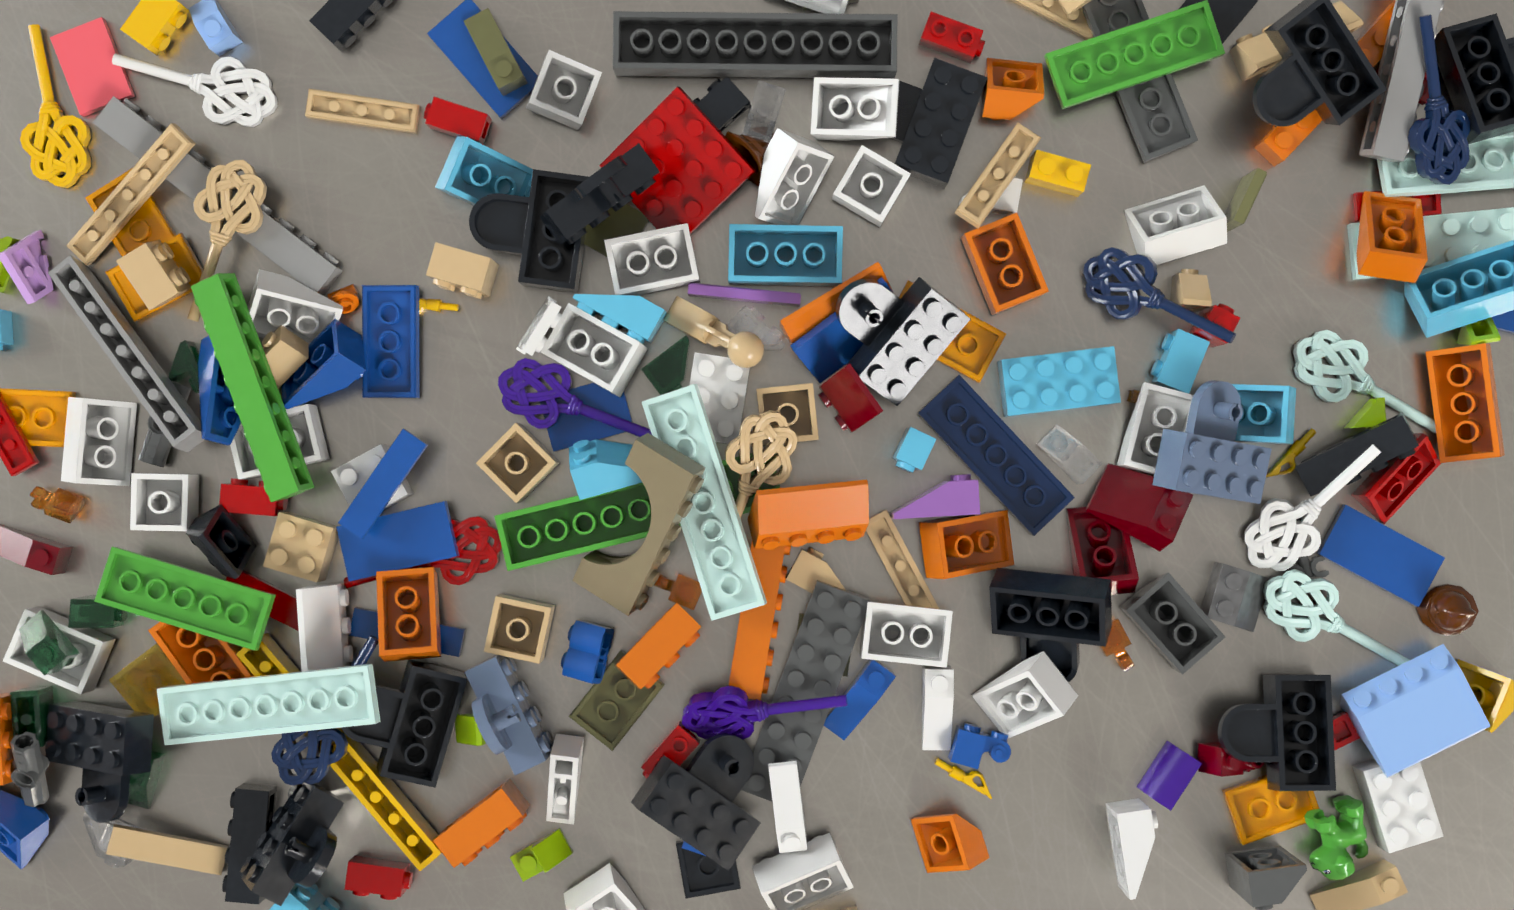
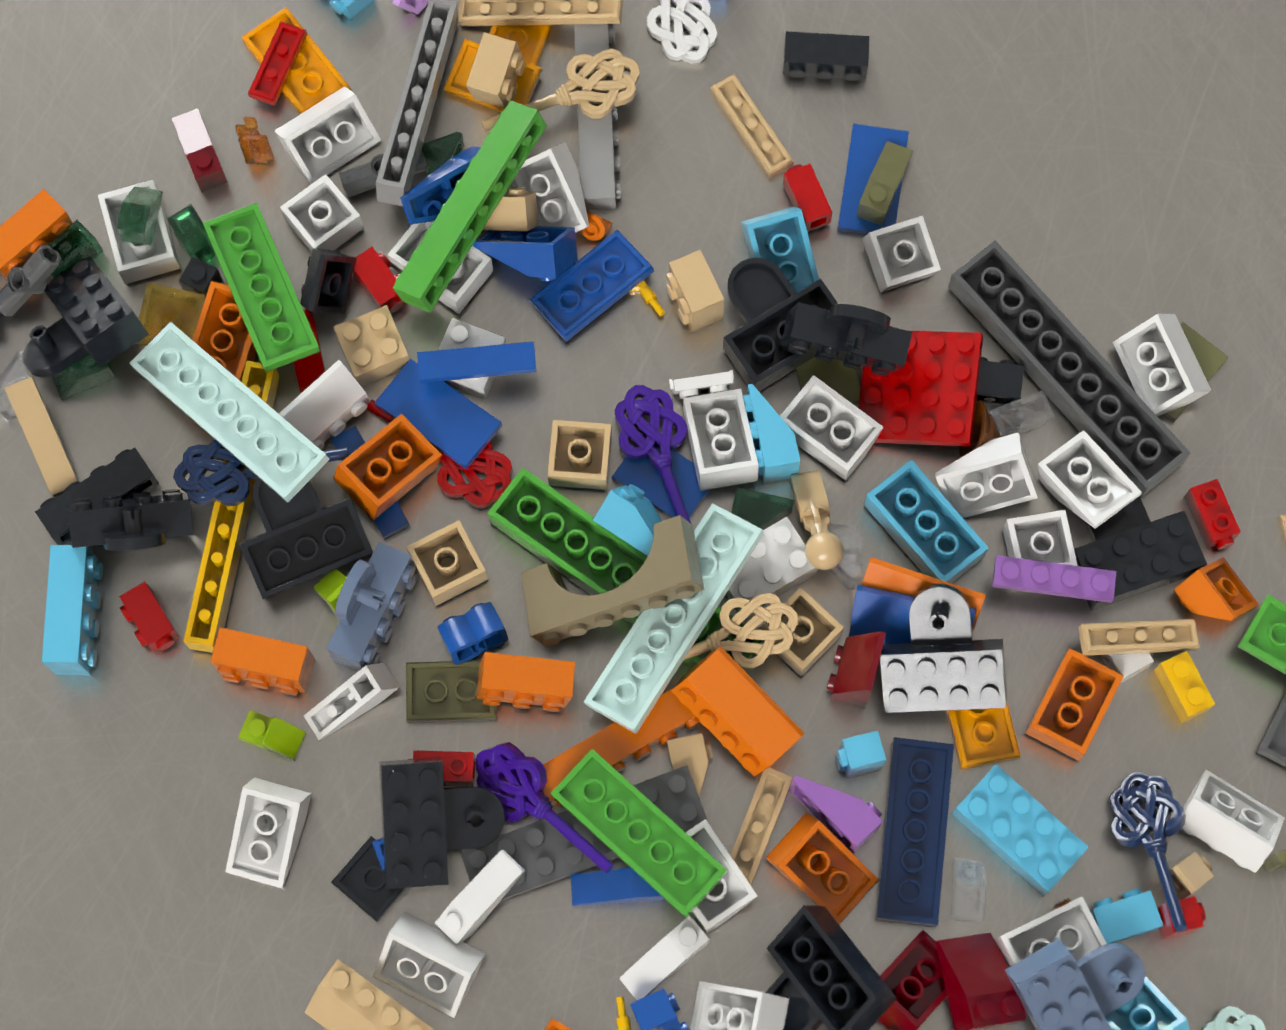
camera: 50 degrees right, 15 degrees down
clear orange plate [654,573,702,610] -> none
medium lavender tile [688,283,801,307] -> none
none -> black brick [179,257,223,302]
none -> bright green plate [550,749,728,918]
none -> medium lavender plate [992,555,1116,603]

